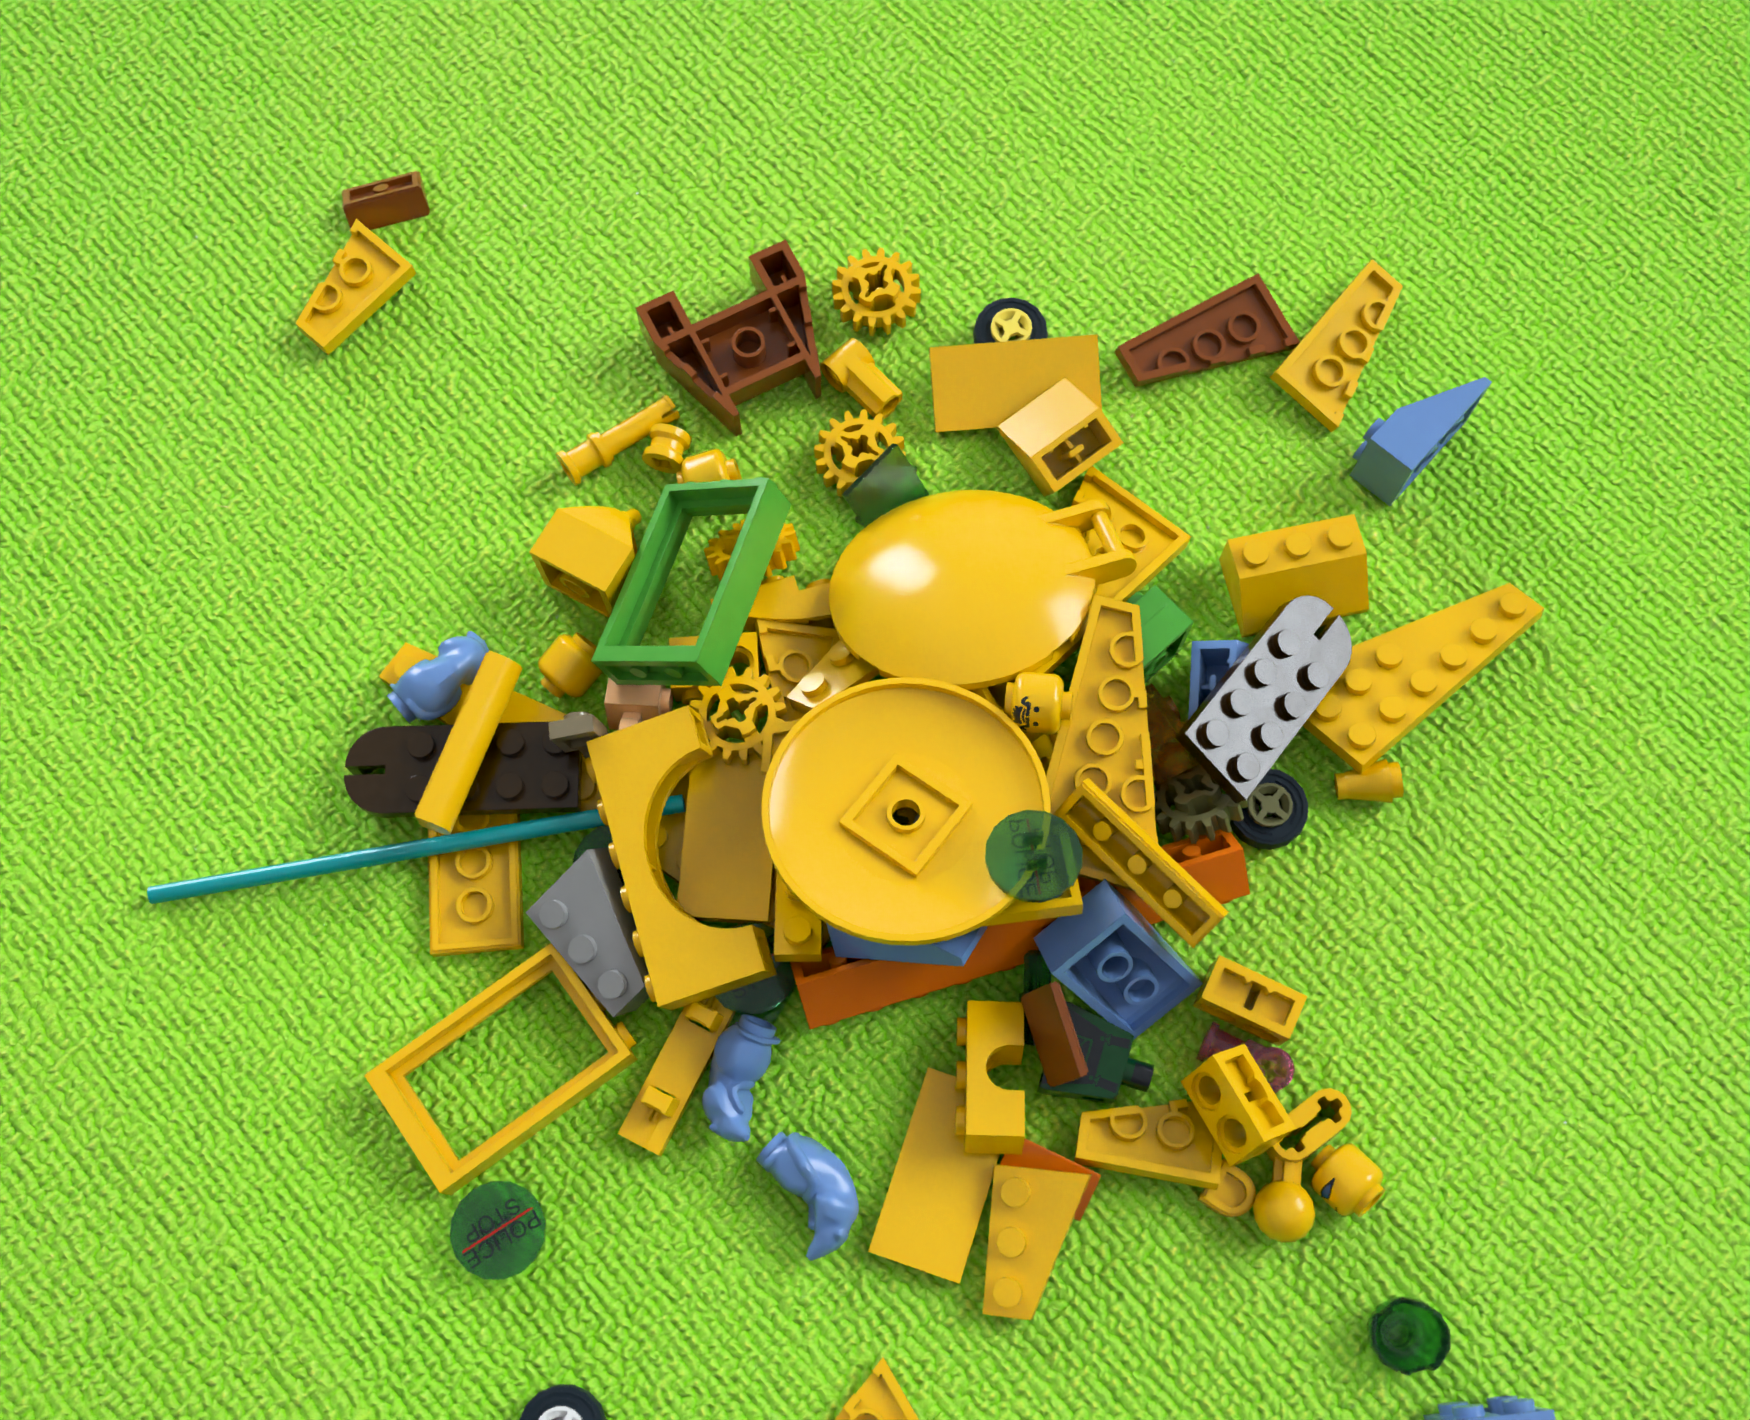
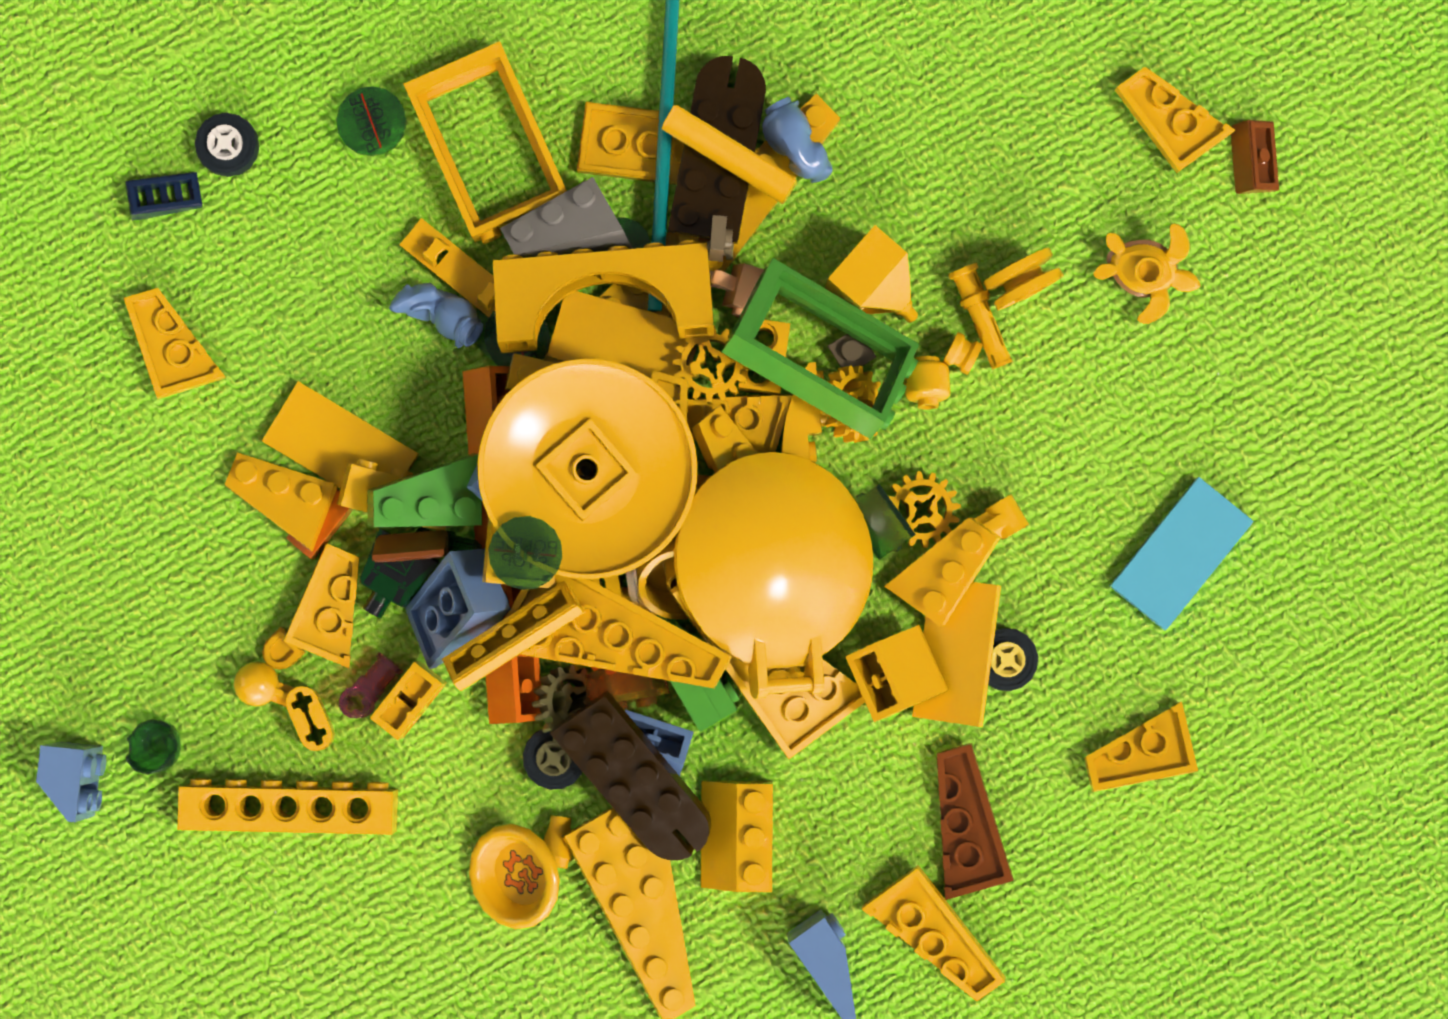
camera: 100 degrees right, 15 degrees up
yellow head [538,632,603,698] -> none
dark orange wedge [636,240,821,436] -> none
medium blue animal [756,1132,859,1261] -> none
yellow gear [832,248,921,336] -> none
yellow head [1004,672,1073,735] -> none
yellow brick [1181,1044,1296,1167] -> none
yellow head [1311,1143,1385,1217] -> none
none -> yellow brick [177,778,398,835]
none -> bright green wedge [367,453,482,527]
none -> yellow piece [469,824,560,929]
none -> dark tan plate [828,322,885,367]
none -> yellow wing [884,517,1001,626]
none -> yellow wheel [983,247,1064,311]
none -> yellow wing [1084,701,1198,792]
none -> yellow animal [1093,223,1201,324]
none -> medium azure tile [1109,477,1254,631]

